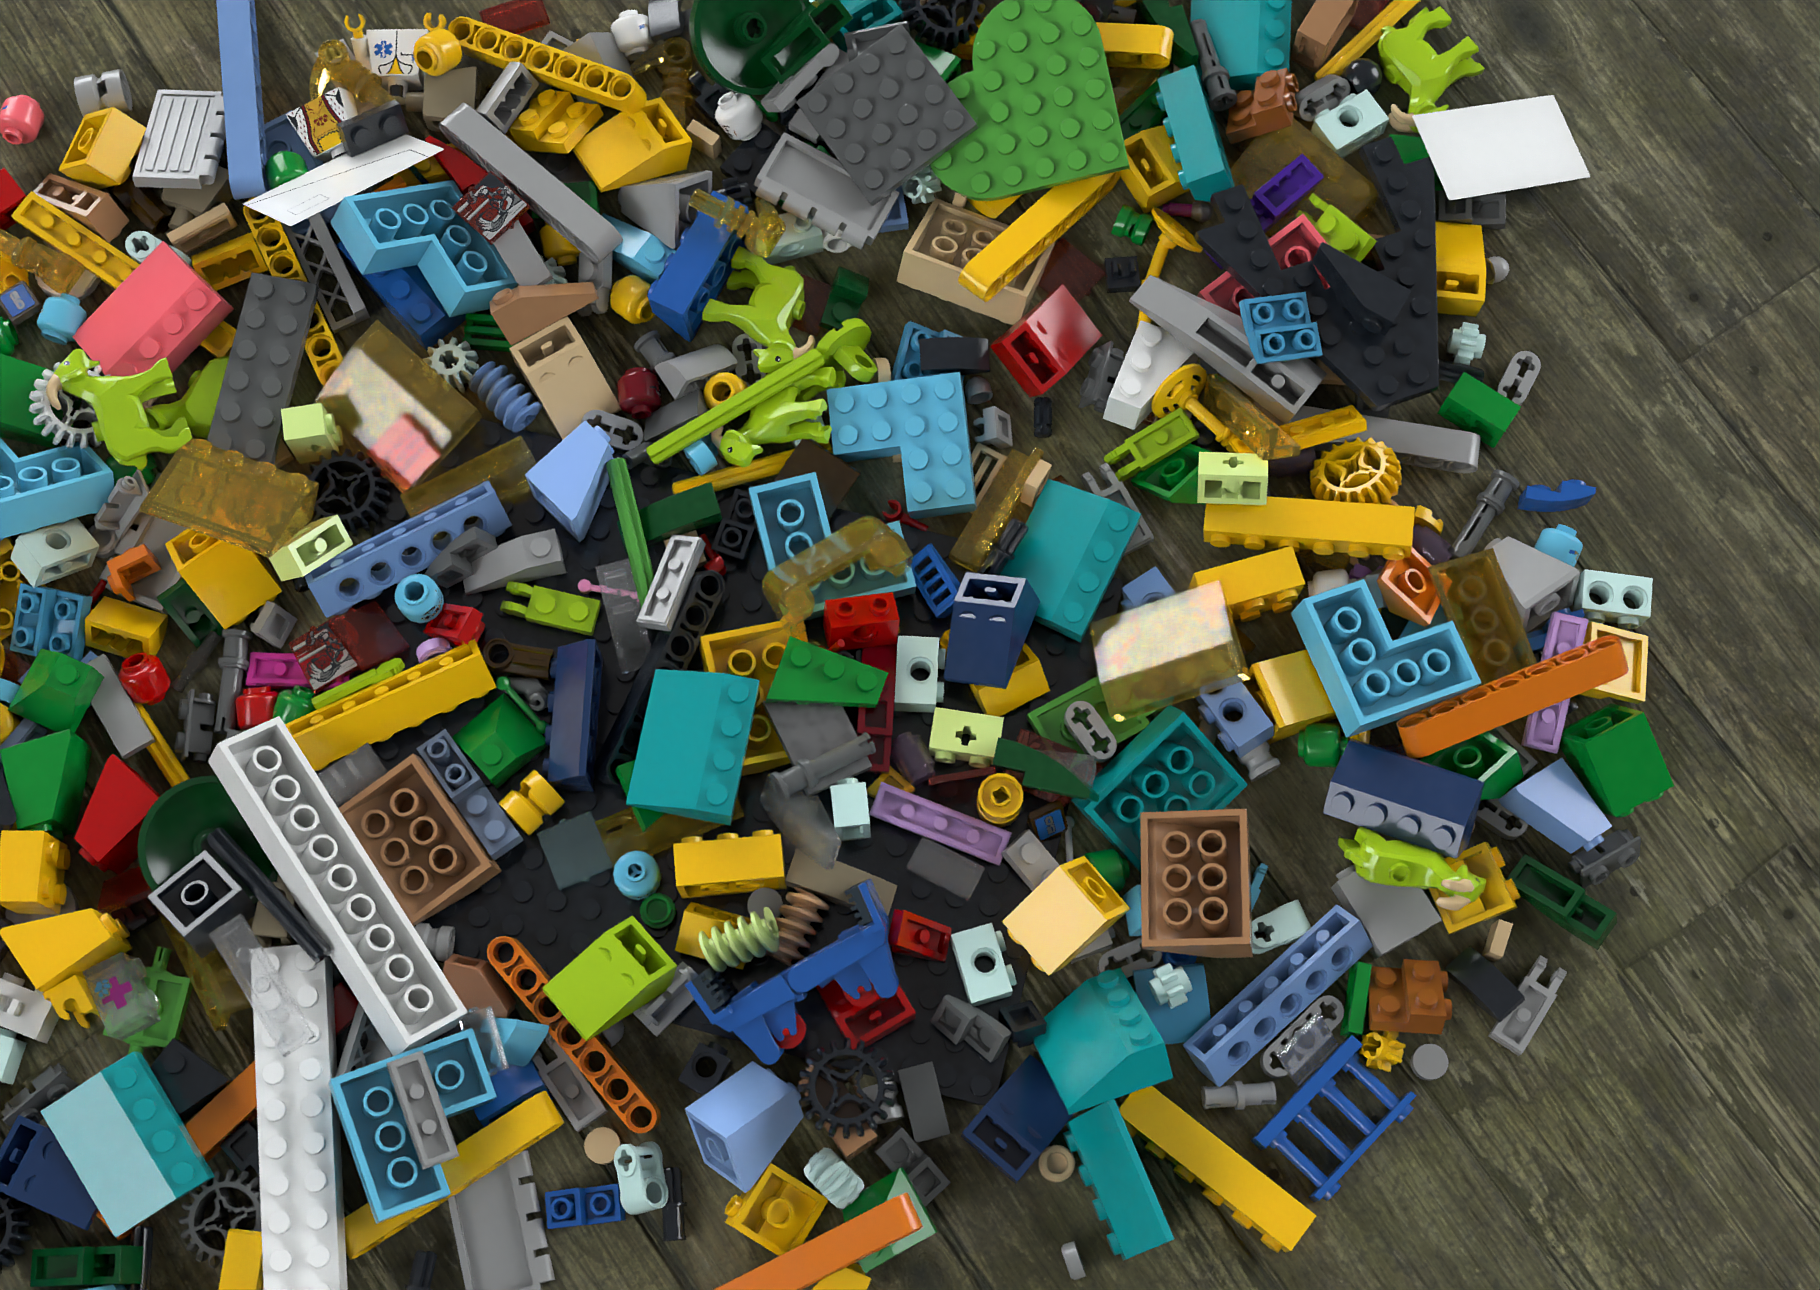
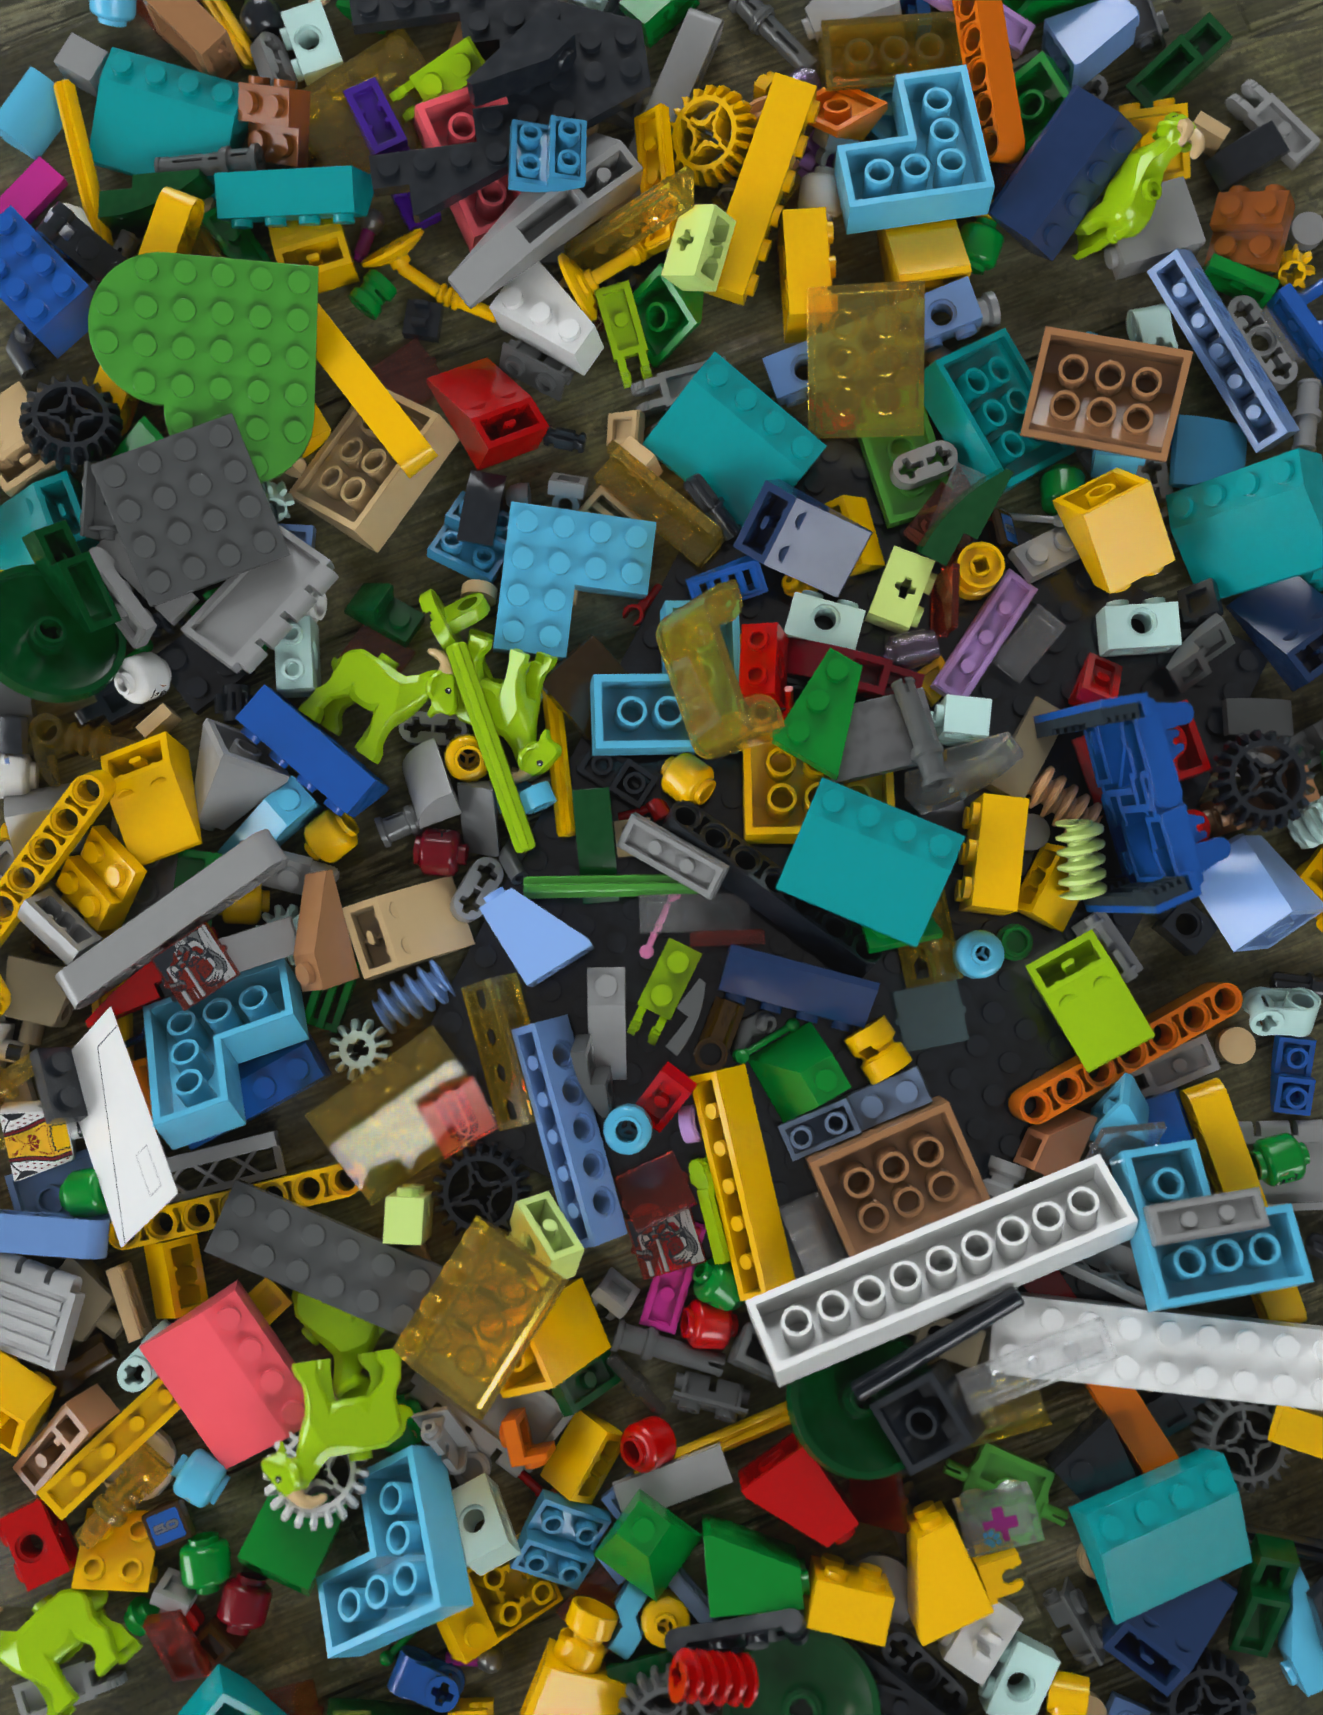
camera: 75 degrees left, 10 degrees up
clear yellow piece [689,189,786,257] -> none
light aqua gear [1148,963,1192,1009] -> none
none -> tan tile [606,409,645,452]
none -> yellow head [660,752,716,805]
none -> dark grey slope [665,978,705,1056]
none -> clear red tile [689,929,765,948]
none -> green head [1249,1133,1310,1187]

